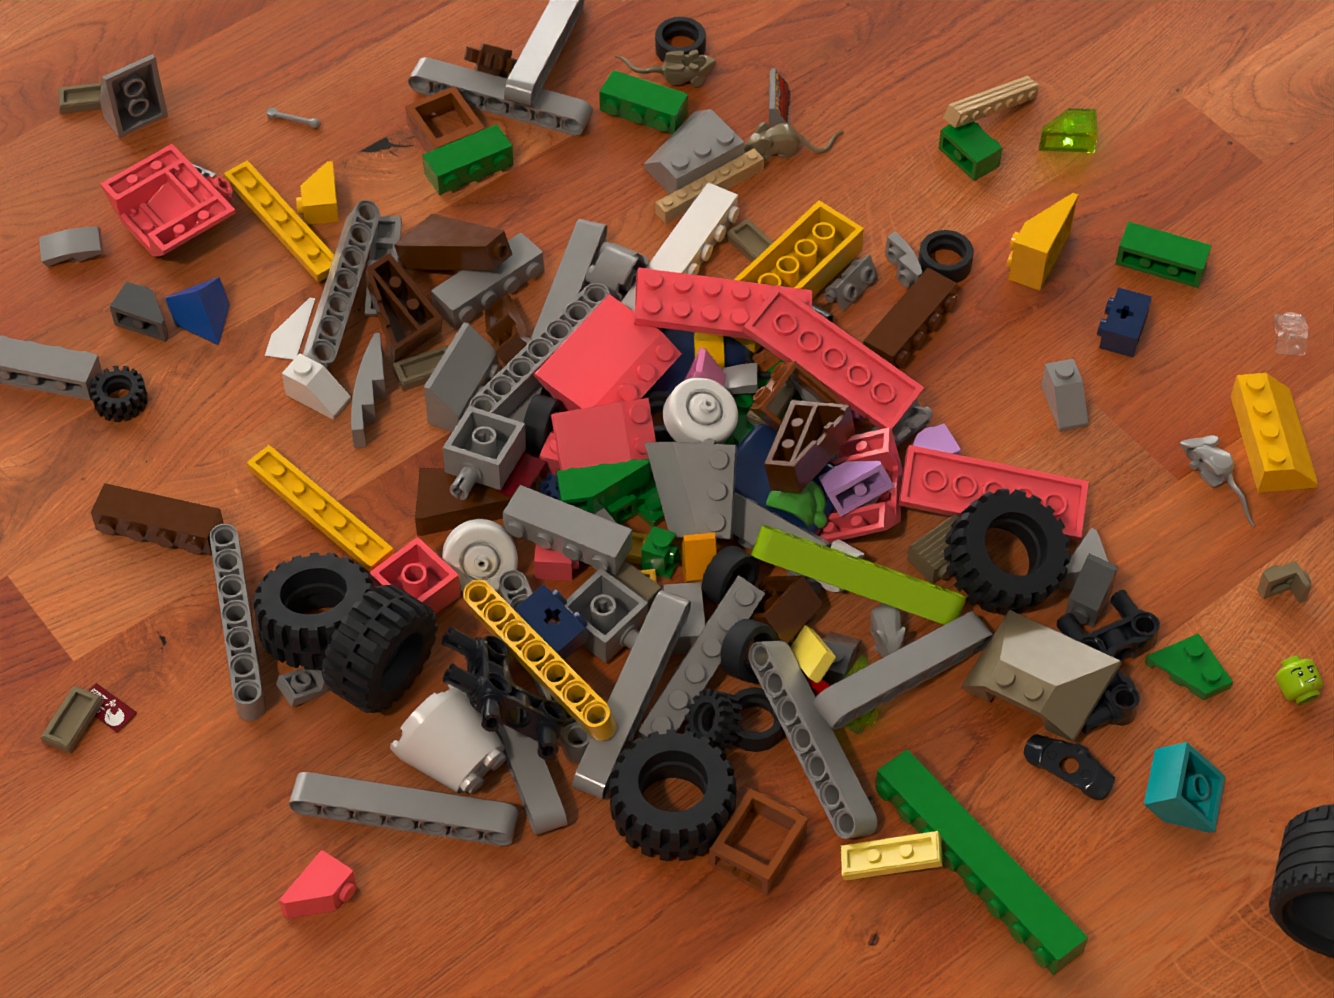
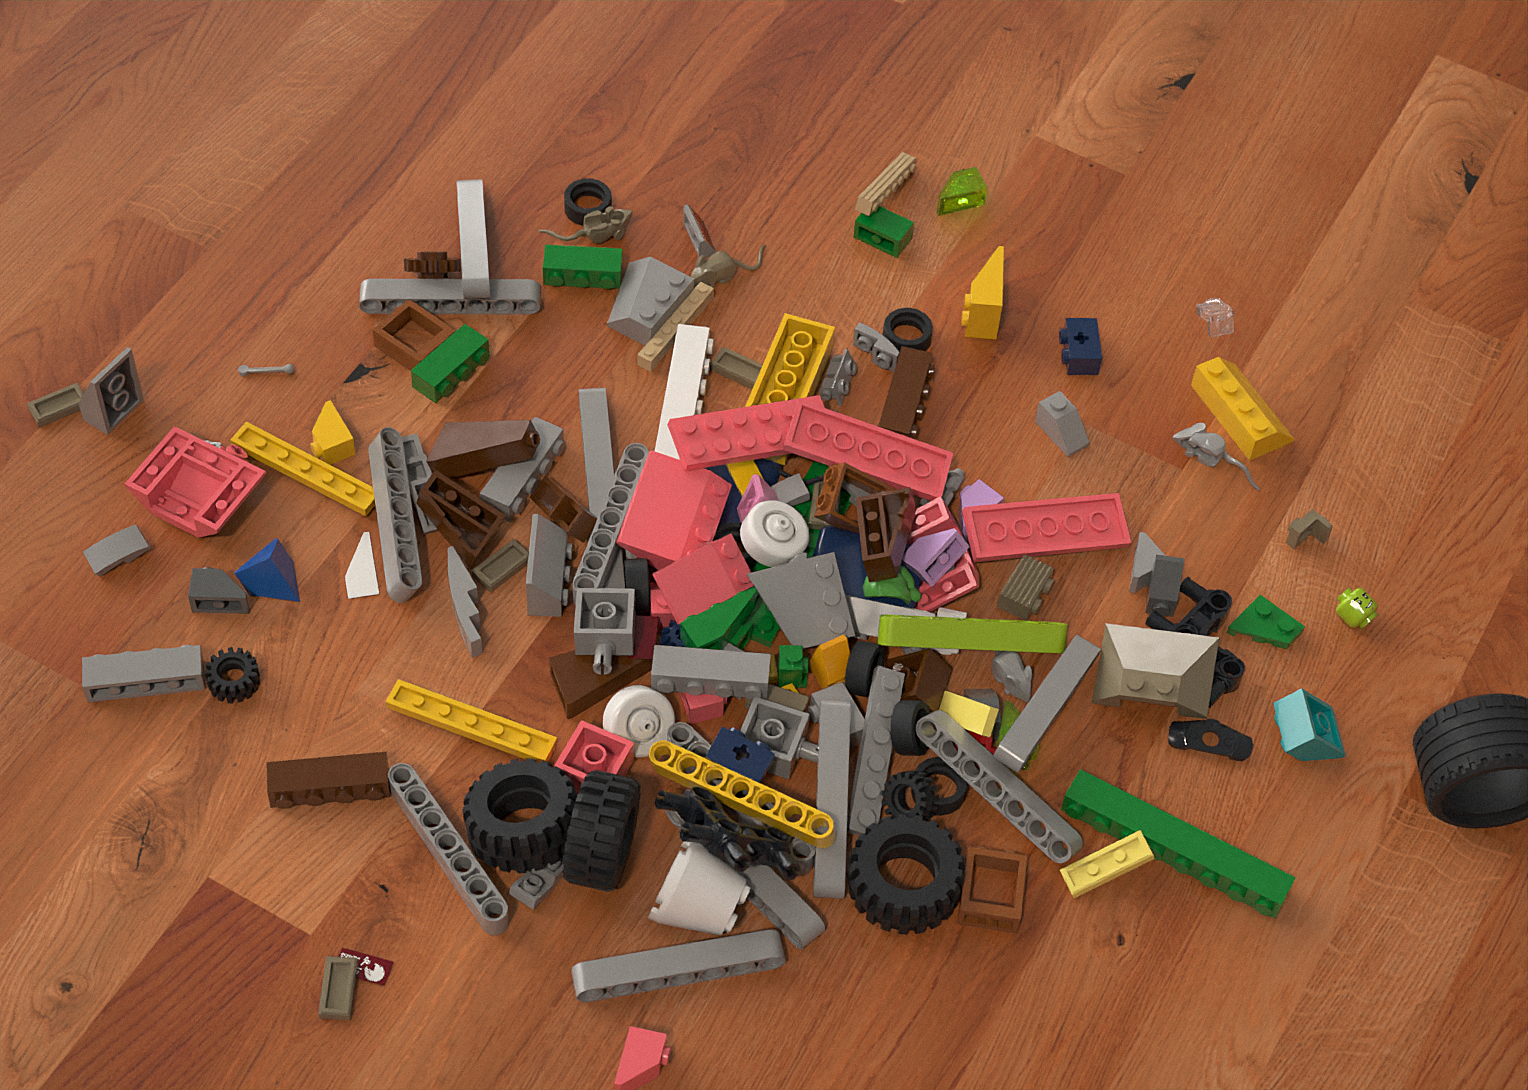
camera: 25 degrees left, 0 degrees up
white slope [282,353,351,420] -> none
light grey brick [586,241,648,302] -> none
black tyre [944,489,1071,615] -> none
green brick [1115,221,1212,288] -> none

